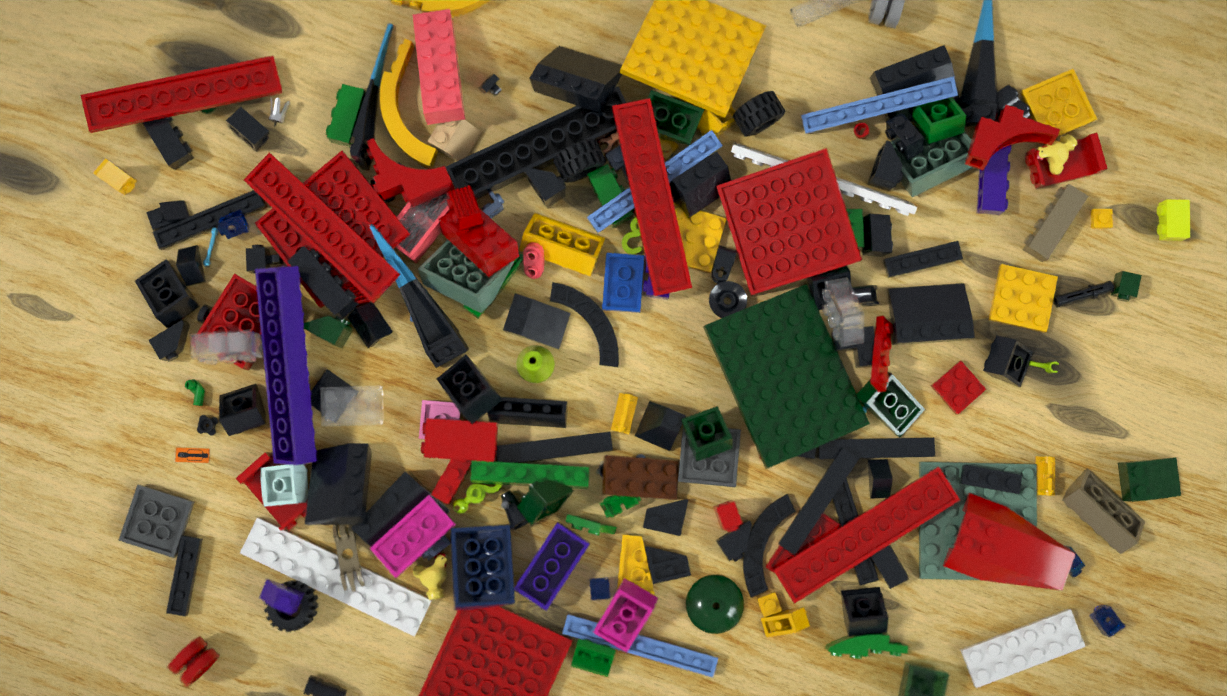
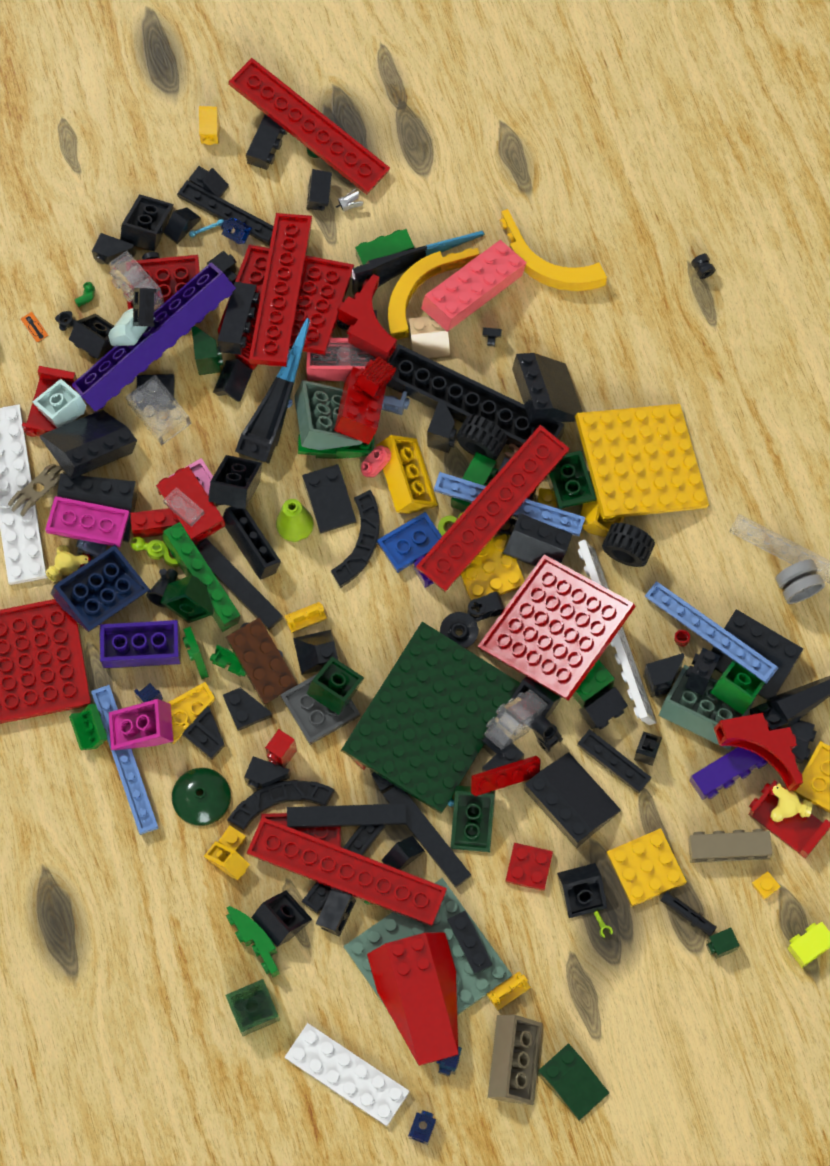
camera: 55 degrees right, 15 degrees down
none -> light aqua slope [108,309,155,346]
none -> black hinge [133,288,156,327]
none -> clear plate [163,487,205,527]
none -> black slope [634,731,662,766]

